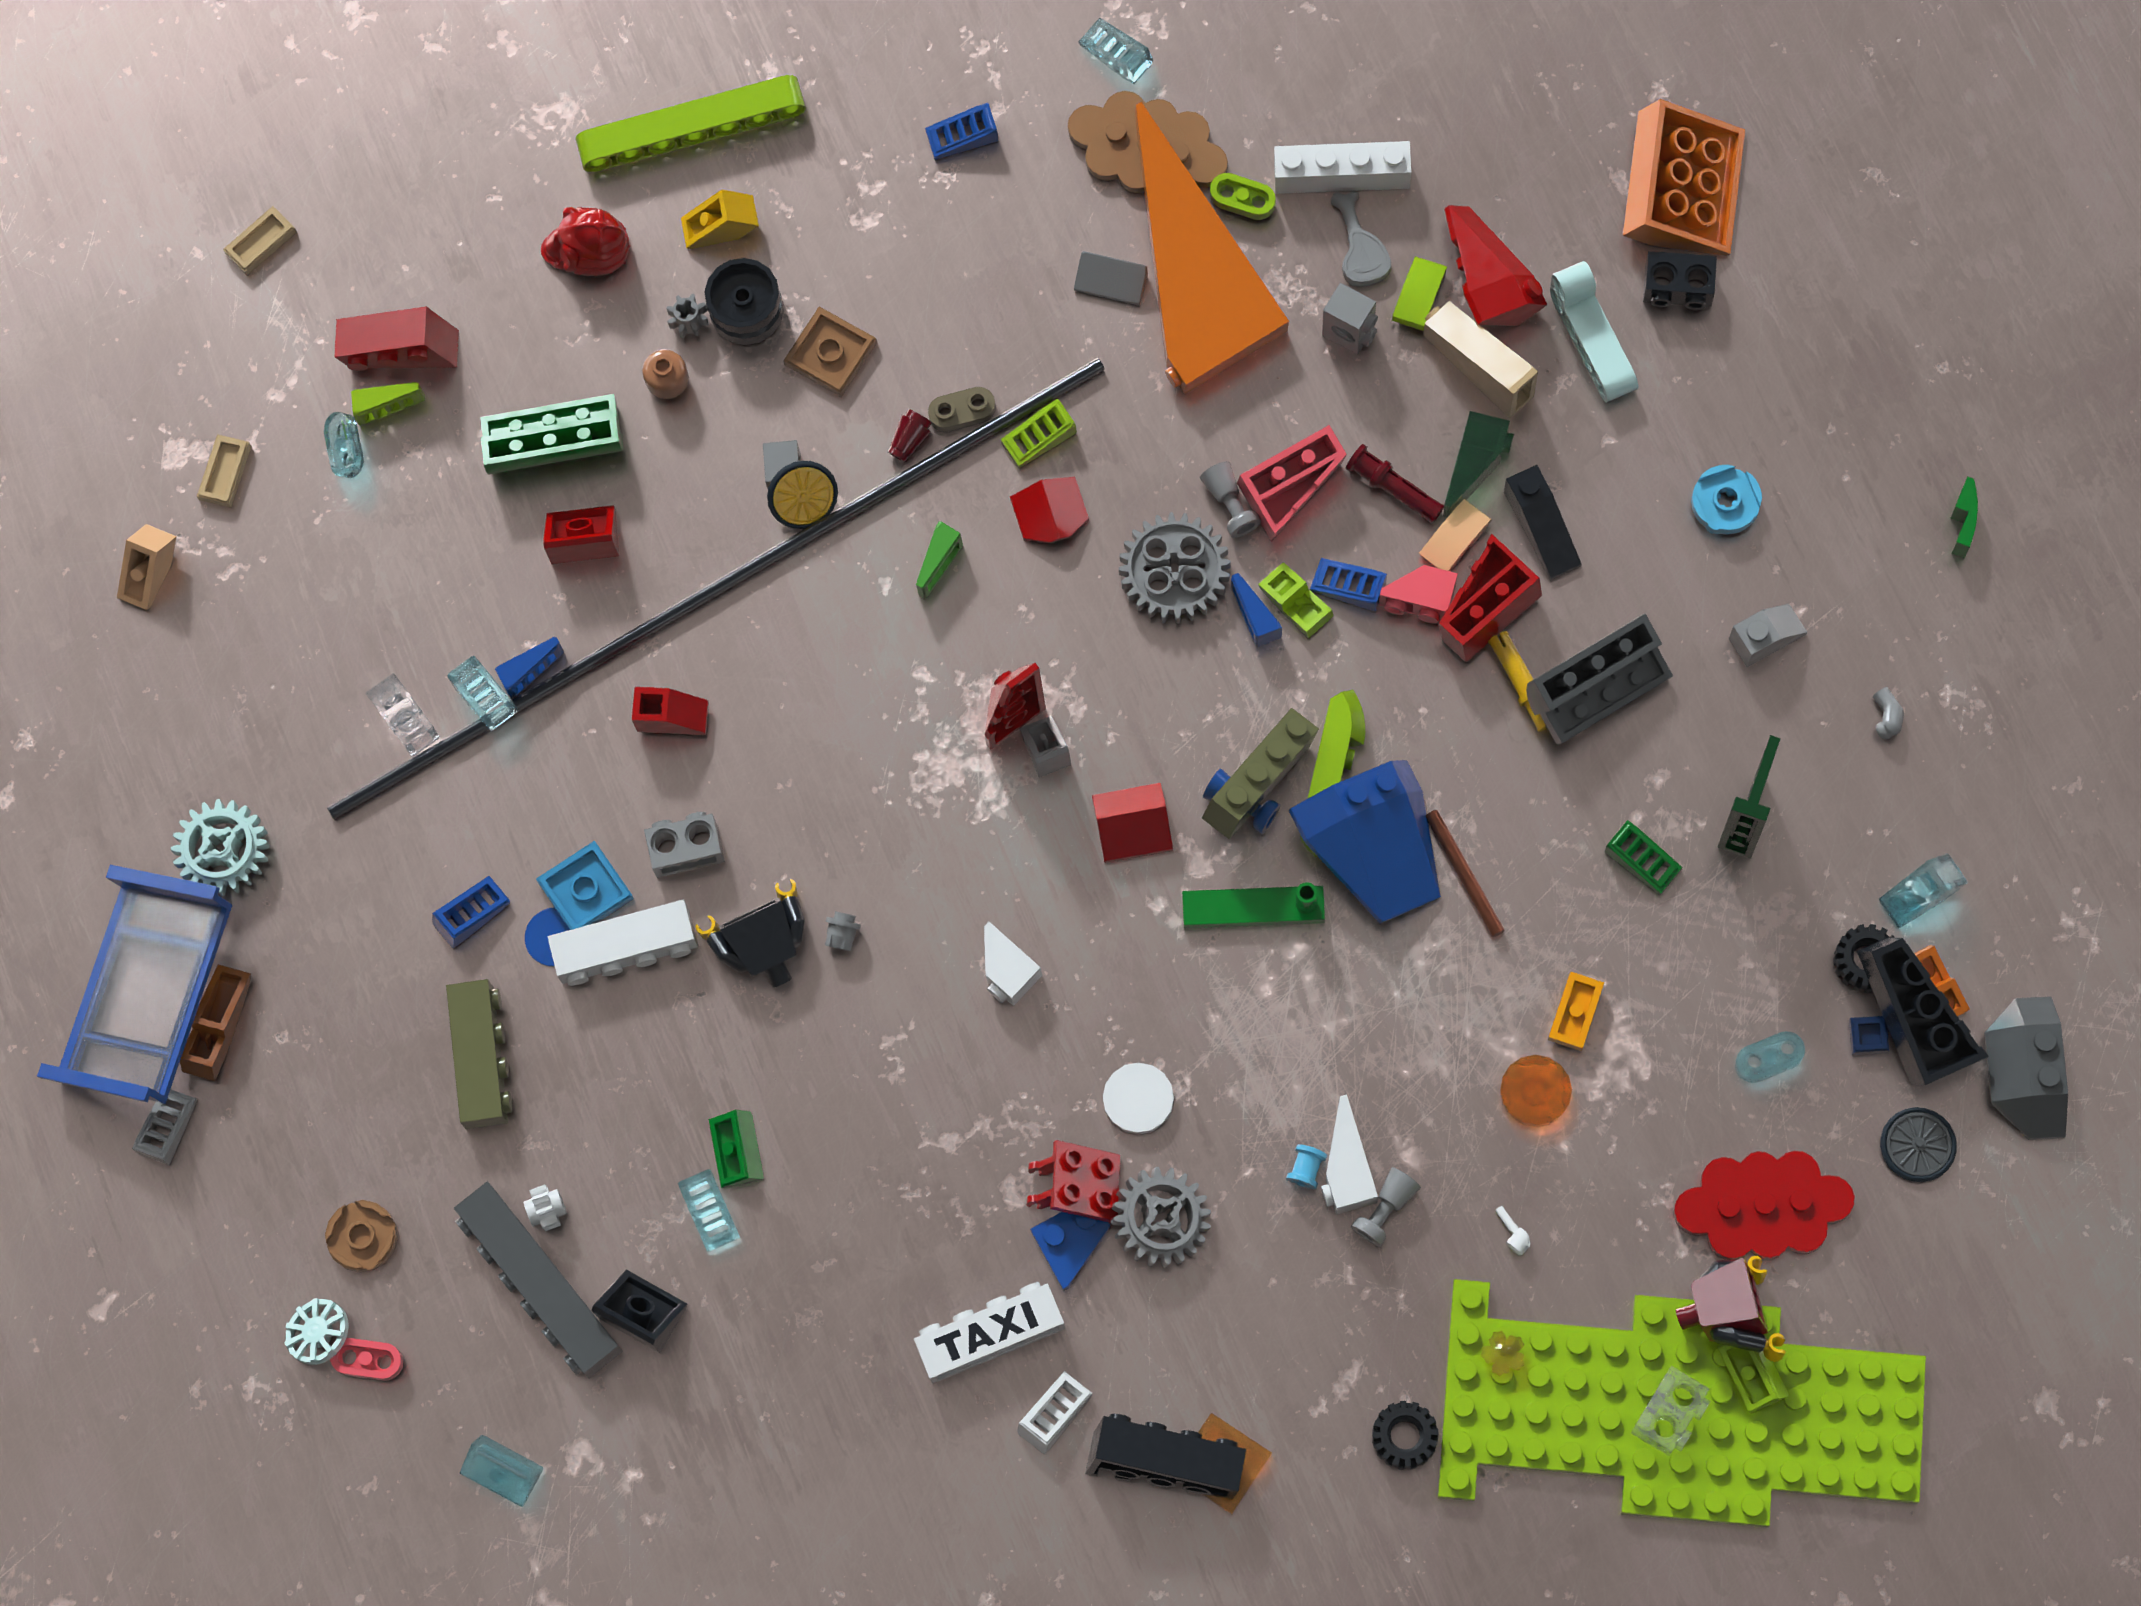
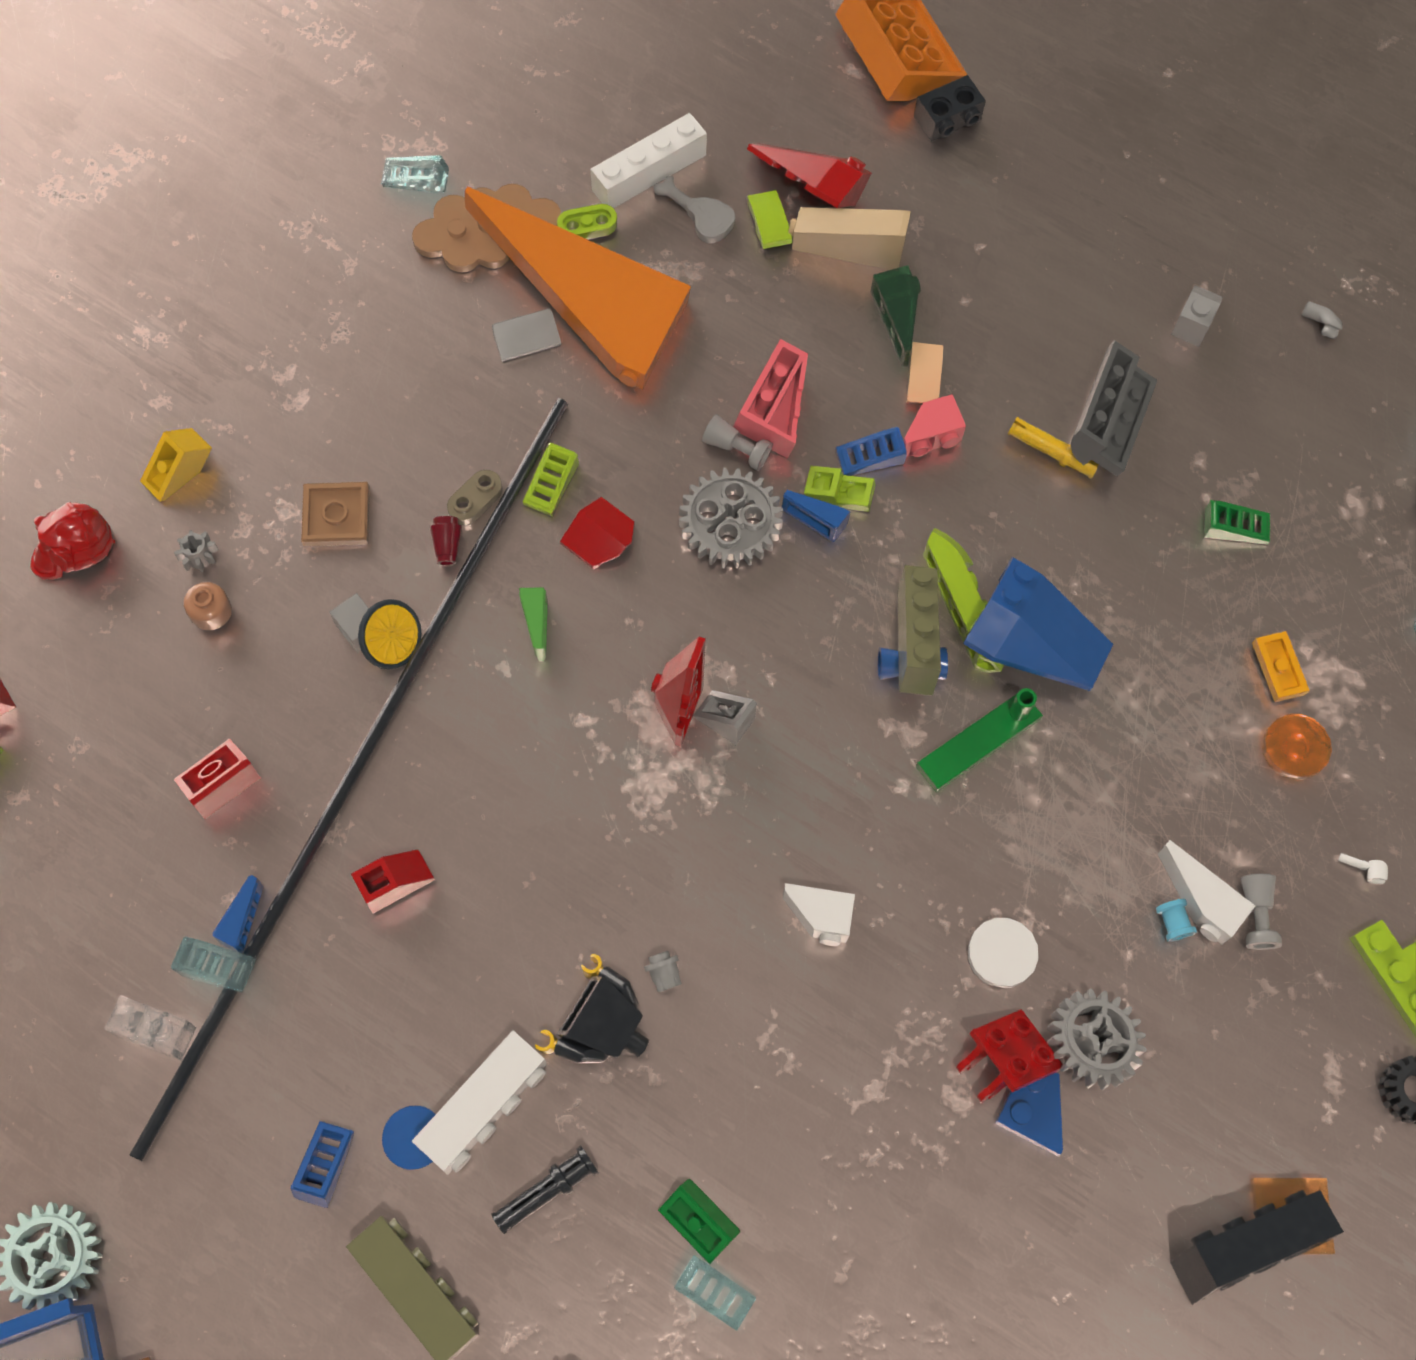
camera: 45 degrees left, 5 degrees down
green brick [480,394,623,475] -> none
dark azure tile [536,841,634,930] -> none
lime beam [575,75,806,172] -> none
light grey brick [644,812,725,878] -> none
black wheel [704,258,784,345] -> none
white brick [914,1282,1066,1384] -> none
blue slope [925,103,999,160] -> none
white slope [1017,1371,1093,1454] -> none
red slope [1092,783,1173,863] -> none
light grey brick [1322,283,1378,355] -> none
dark red pin [1346,444,1445,524] -> none
copper bar [1426,810,1505,937] -> none
red wedge [1439,534,1542,662] -> none
black slope [1504,465,1582,581] -> none
light aqua beam [1550,261,1639,403] -> none
medium azure plate [1691,465,1762,535] -> none
dark green fence [1717,735,1781,859] -> none
green slope [1951,476,1978,558] -> none
none -> black pin [491,1145,599,1234]

